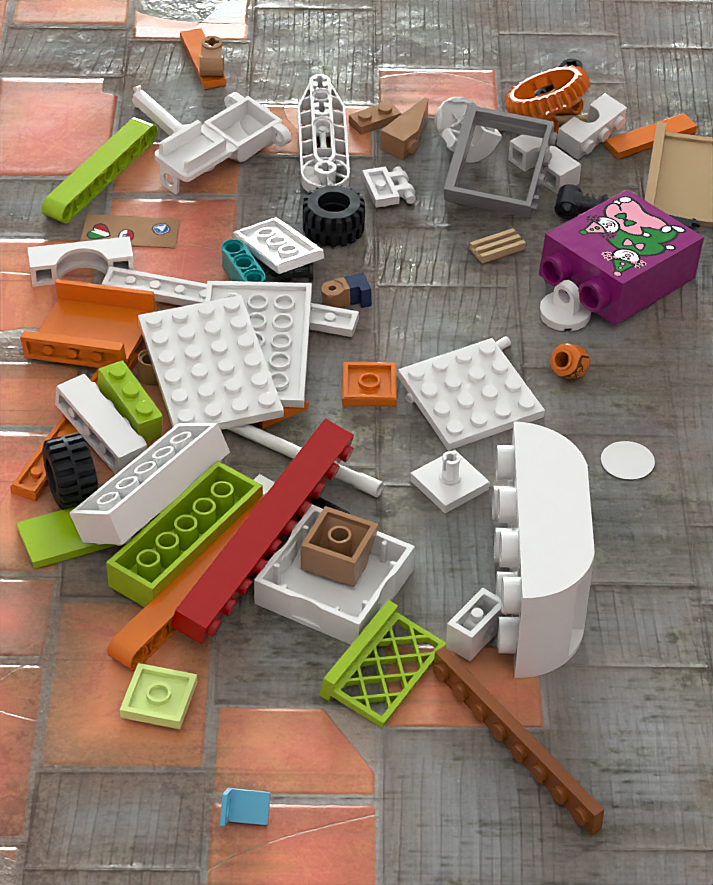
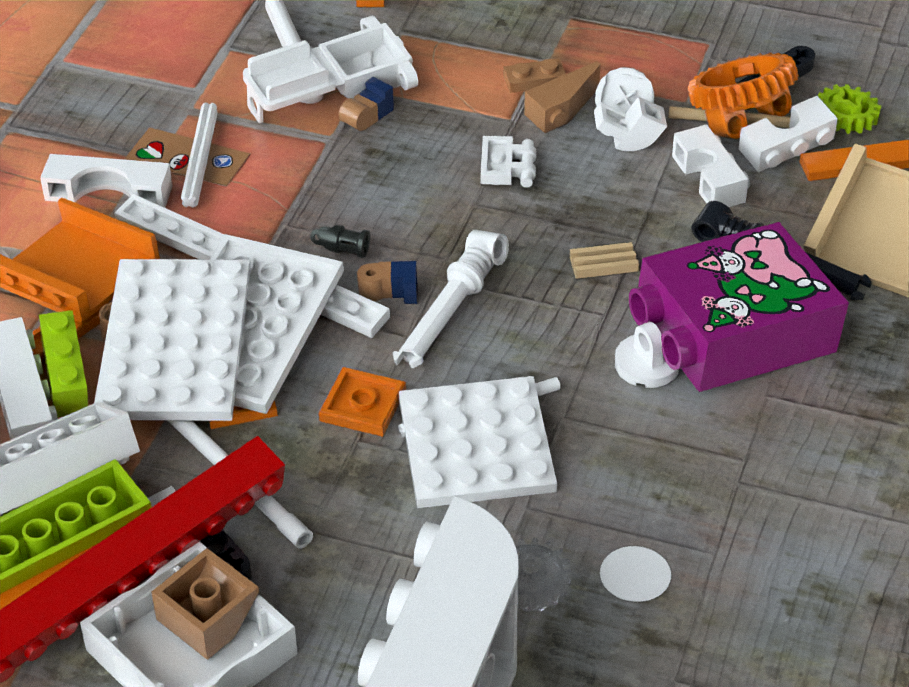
camera: 20 degrees right, 0 degrees up
lime beam [42,118,158,223] -> none
teal beam [222,239,266,282] -> none
white tile [233,217,324,274] -> none
white beam [298,74,350,192] -> none
black tyre [303,184,365,247] -> none
white tile [410,450,490,513] -> none
light grey window [443,105,557,218] -> none
orange head [550,343,590,379] -> none
none -> white axle [181,102,218,208]
none -> leg [339,77,394,131]
none -> white piece [393,230,509,368]
none -> lime gear [818,84,881,134]

